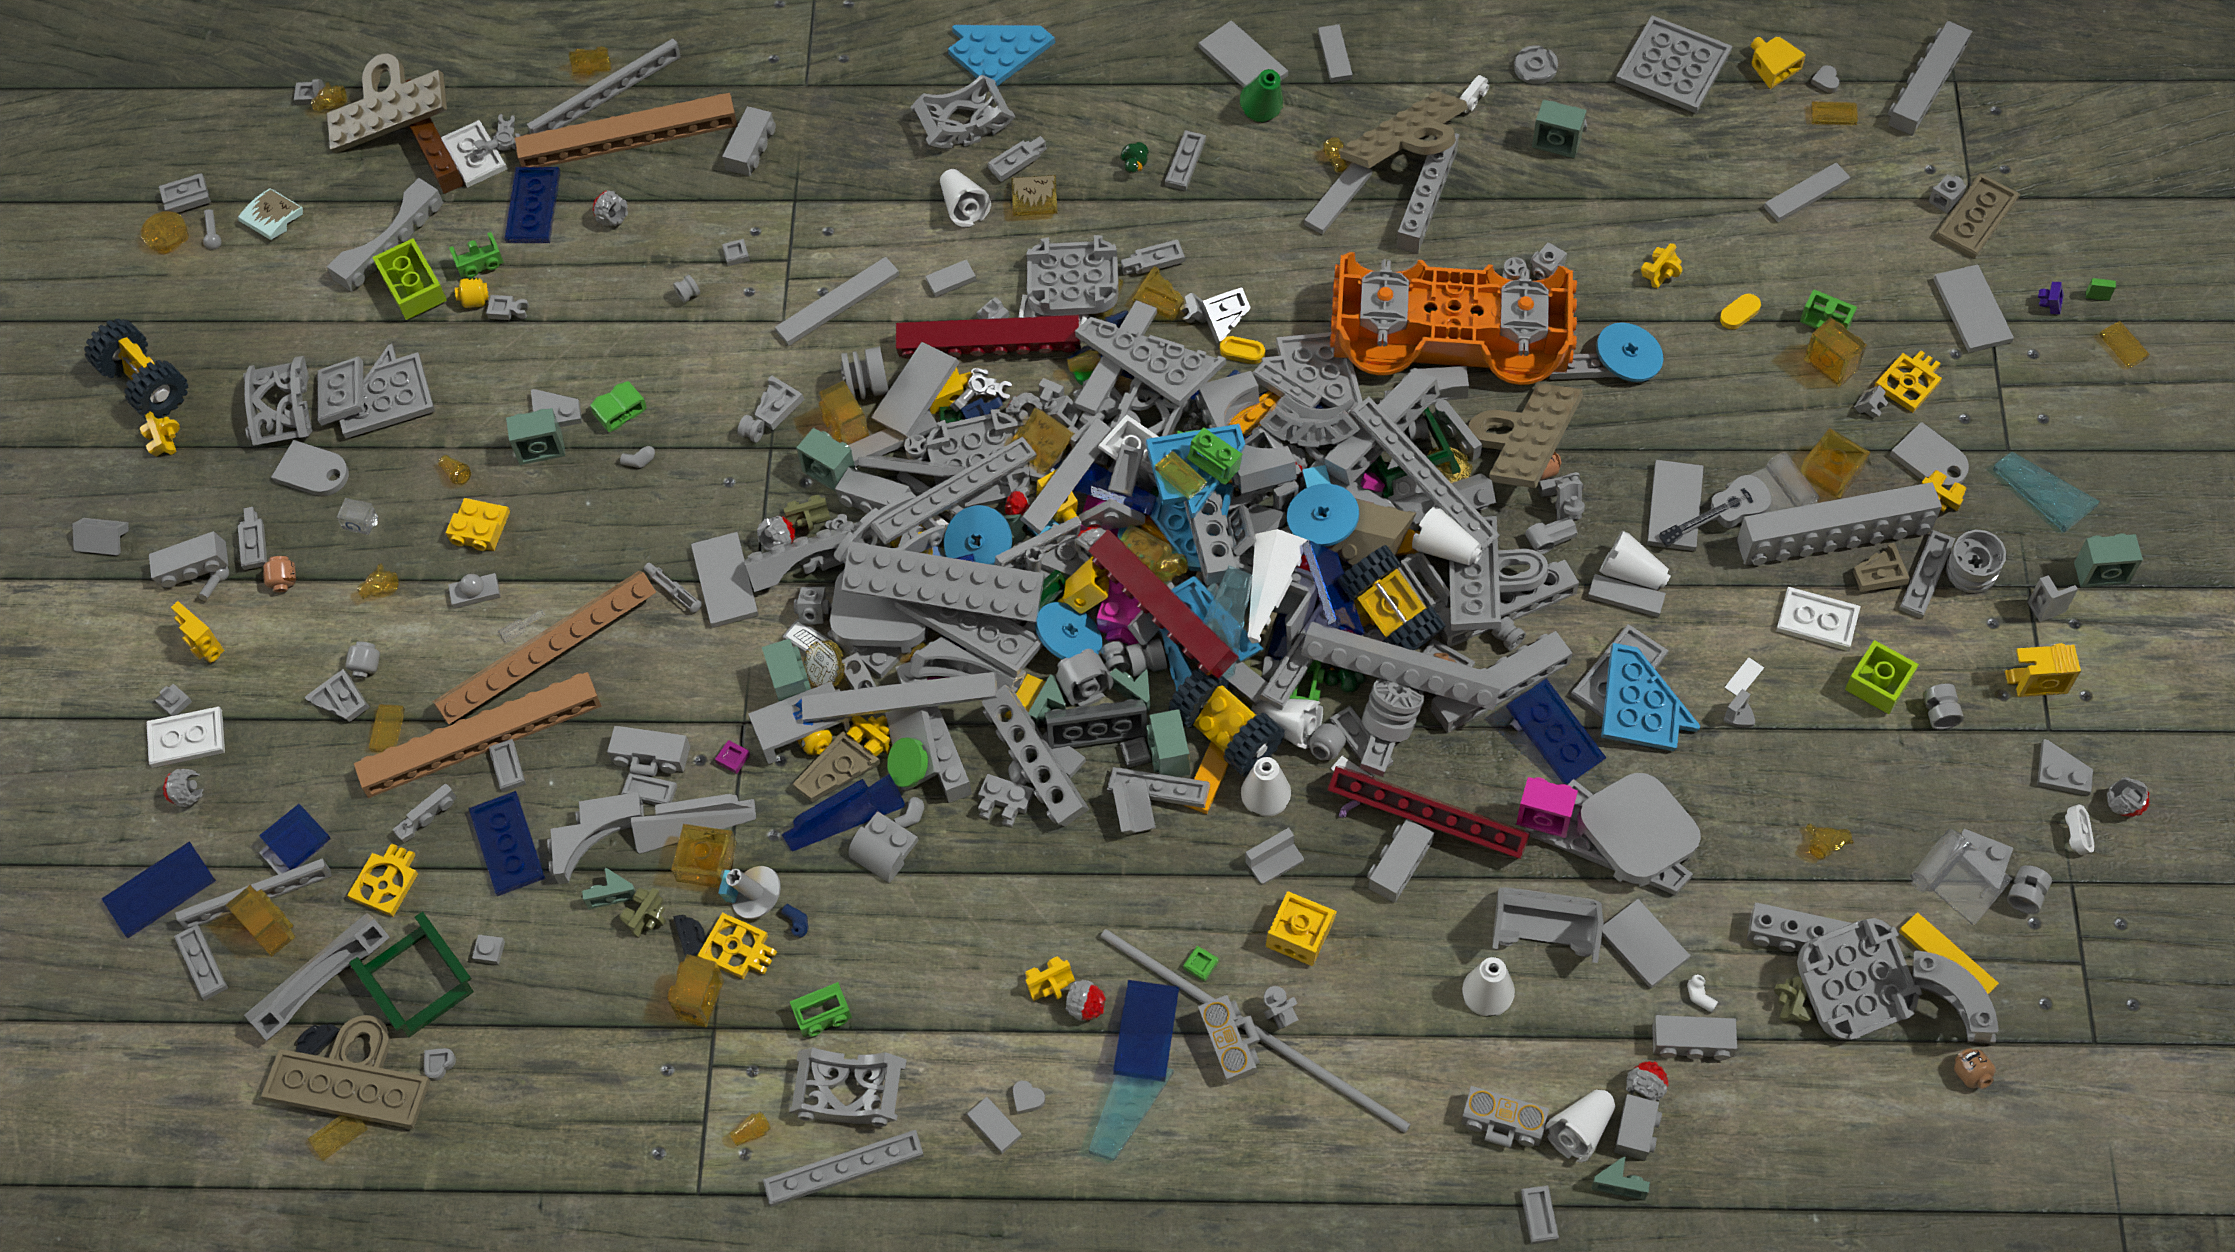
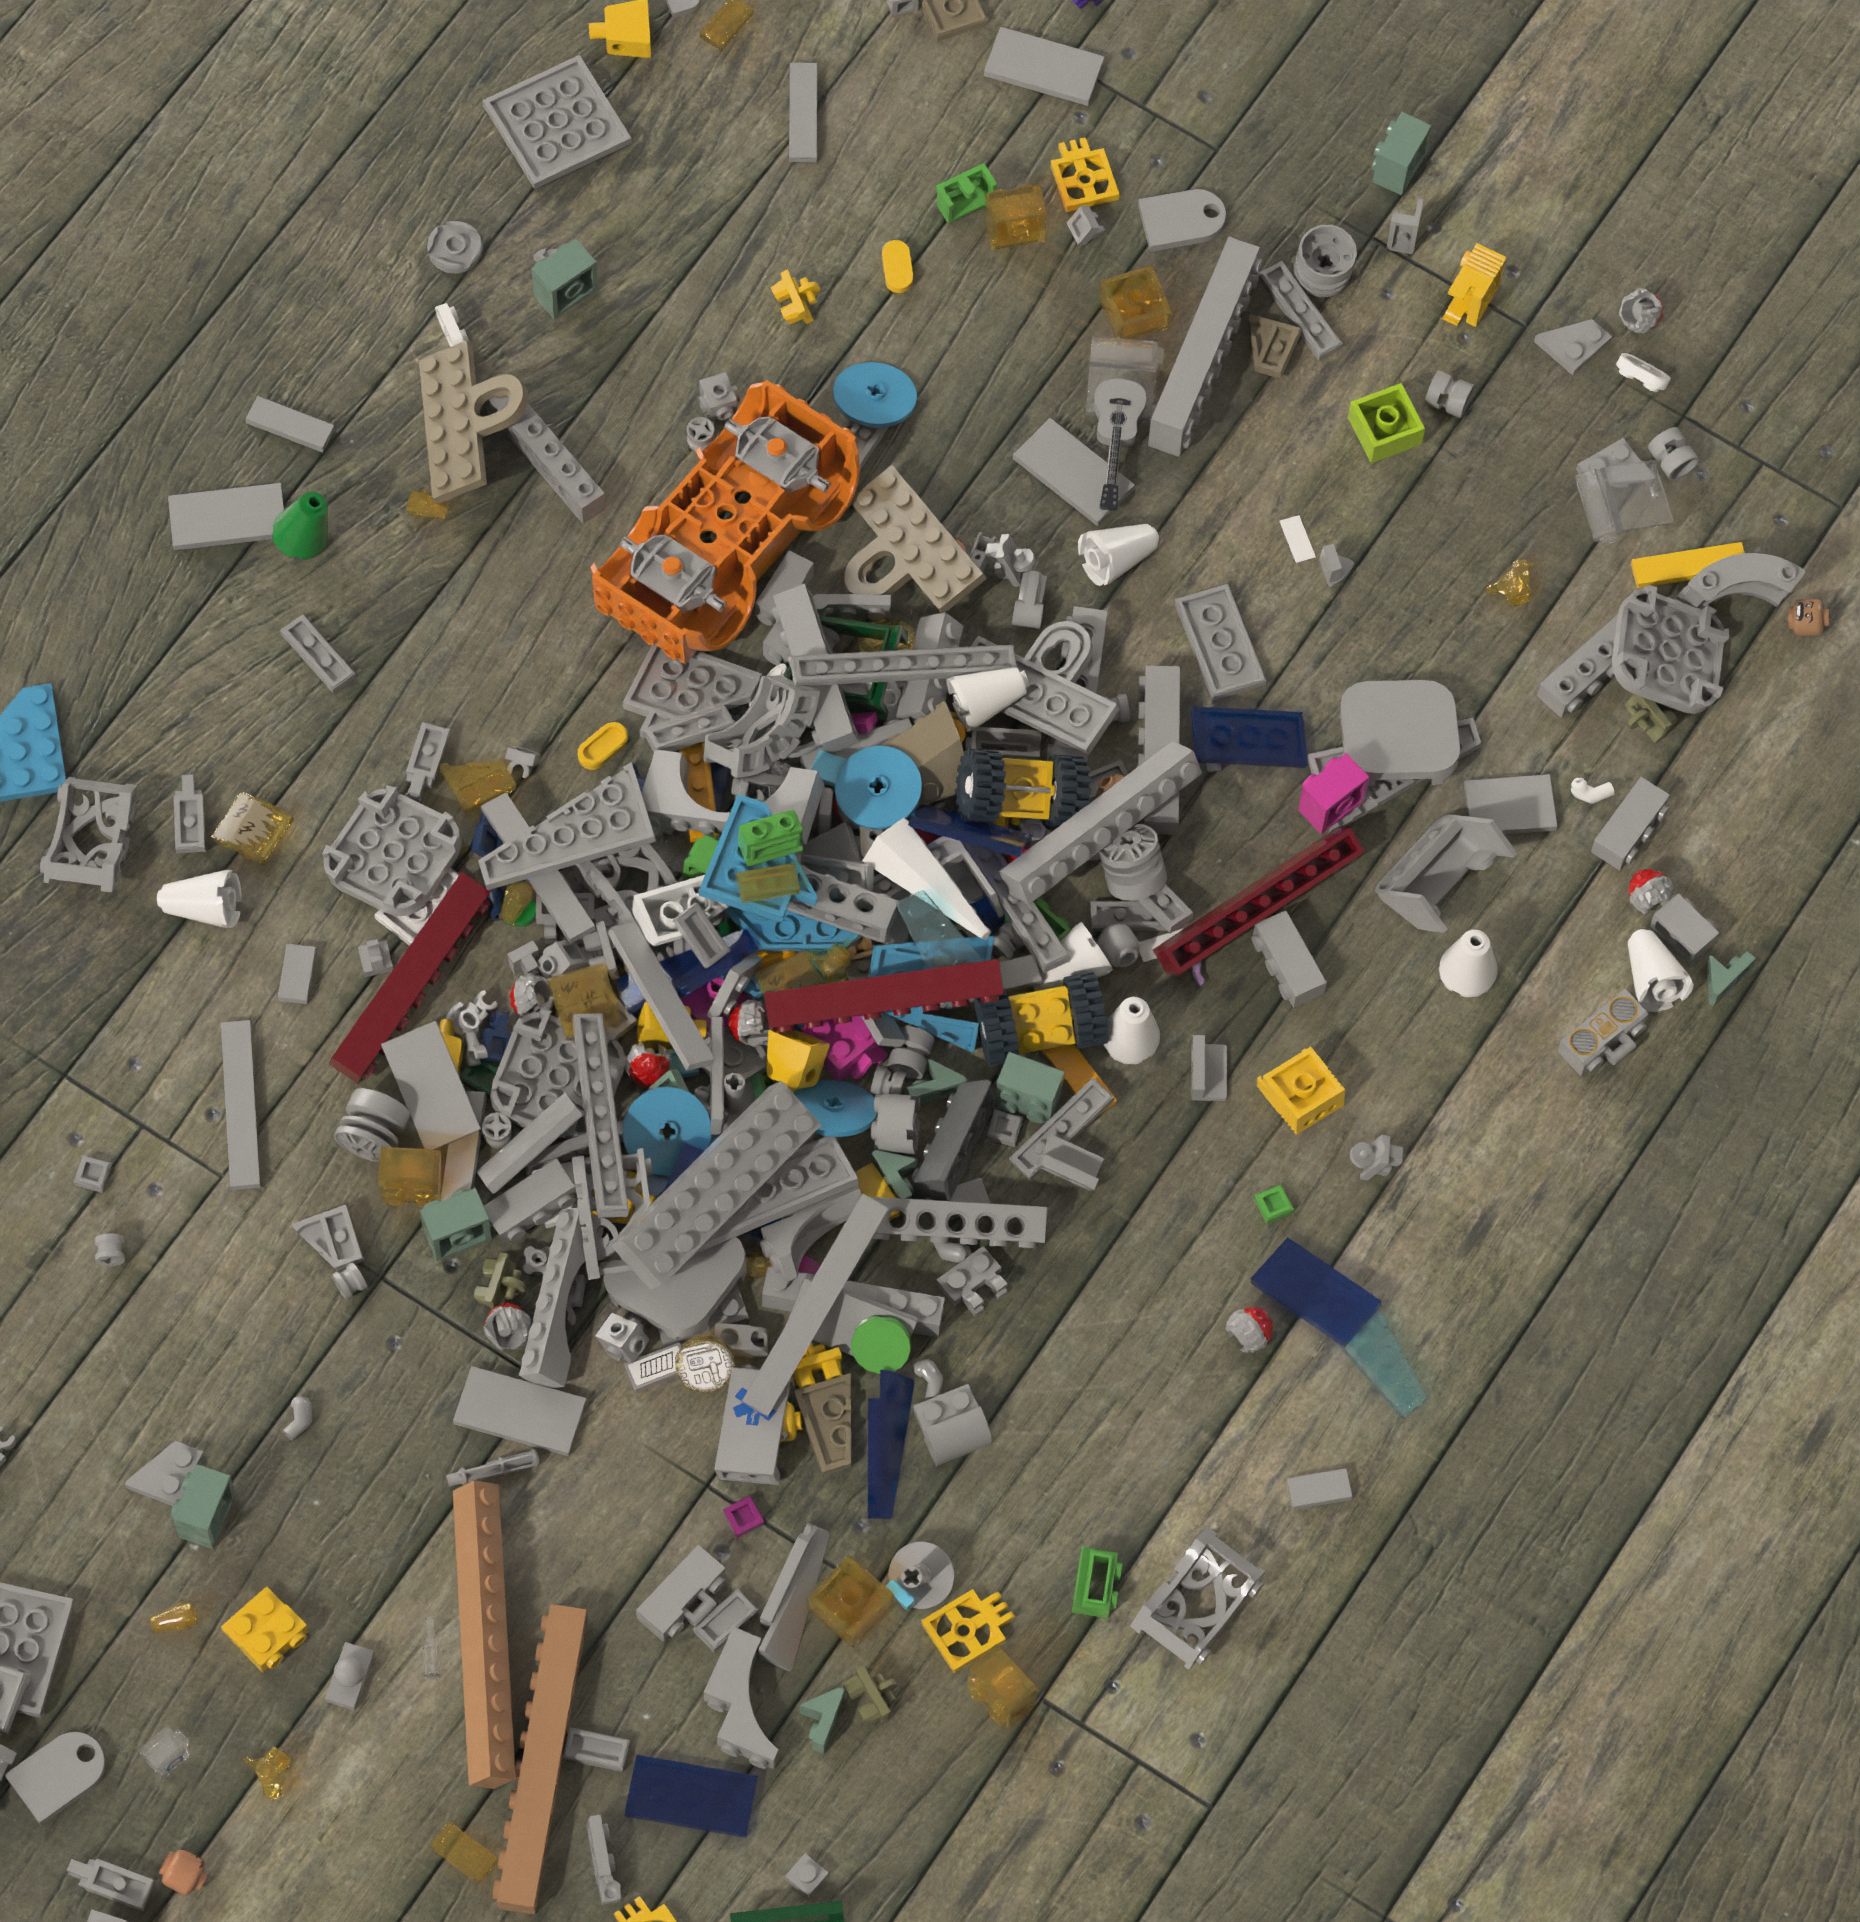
camera: 65 degrees left, 5 degrees up
light grey wing [305,669,370,722] -> none
light grey head [345,641,380,678] -> none
bright green brick [590,381,647,432] -> none
black tile [673,915,706,963] -> none
clear yellow cone [730,1111,771,1146] -> none
sand green brick [762,639,811,702] -> none
light grey tile [763,1130,924,1207] -> none
dark blue arm [781,904,809,937] -> none
light grey tile [1013,1081,1045,1114] -> none
yellow hips [1025,956,1075,1001] -> none
light grey piece [1101,929,1411,1133] -> none
dark green animal [1120,142,1149,174] -> none
light grey piece [1198,995,1260,1084] -> none
wing [1200,287,1251,344] -> none
light grey tile [1304,162,1372,235] -> none
dark green animal [1324,667,1366,693] -> none
light grey tile [1521,1186,1559,1244] -> none
light grey tile [1588,574,1666,617] -> none
dark azure wing [1601,643,1700,751] -> none
white tile [1776,587,1861,651] -> none
yellow hips [1921,470,1966,512] -> none
clear light blue wing [1993,452,2100,533] -> none

